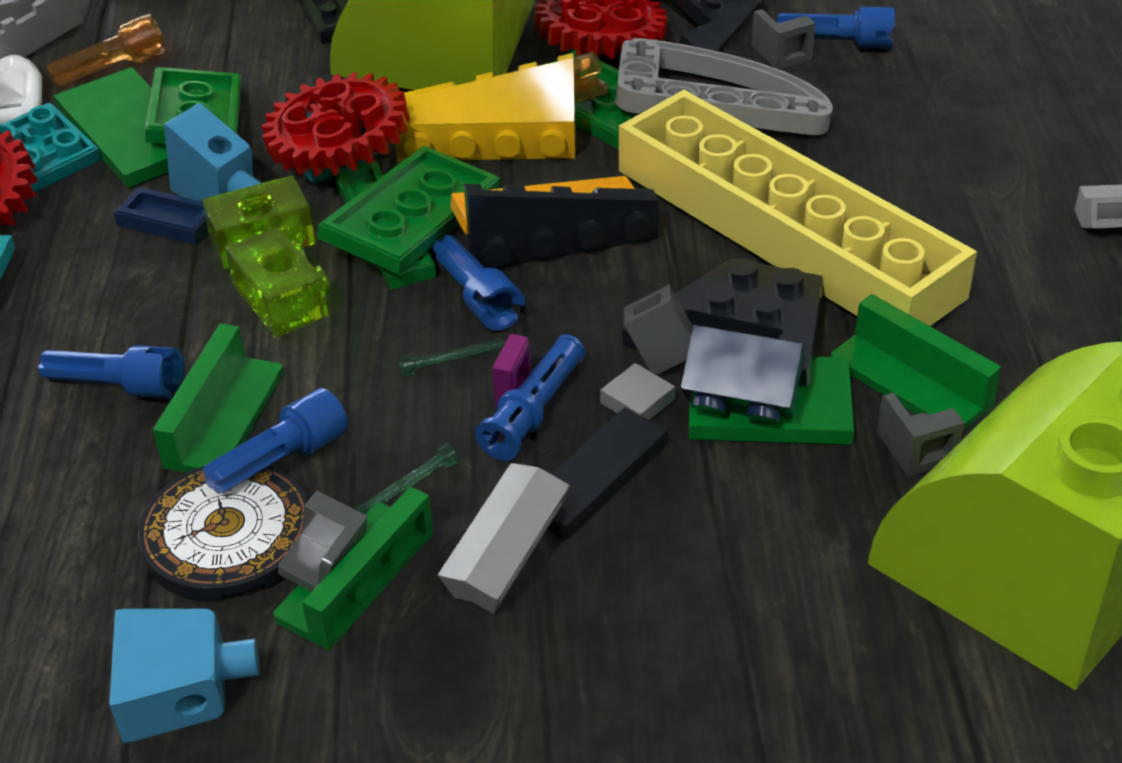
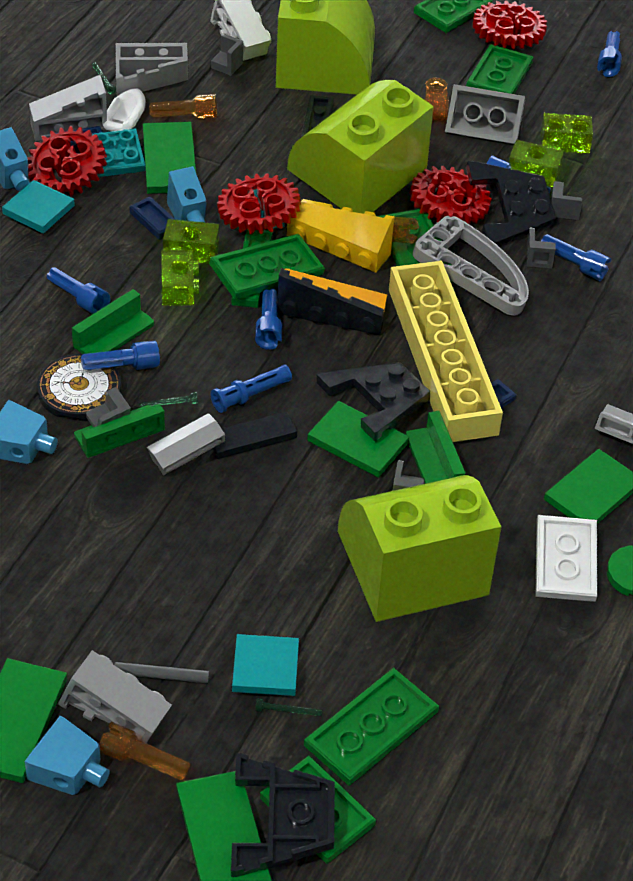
camera: 25 degrees right, 5 degrees up
green tile [145,67,241,144] -> none
clear green piece [398,338,505,376] -> none
magenta tile [492,334,531,407] -> none
light grey tile [600,363,675,420] -> none
dark grey panel [624,285,693,375] -> none
brick [681,325,805,424] -> none

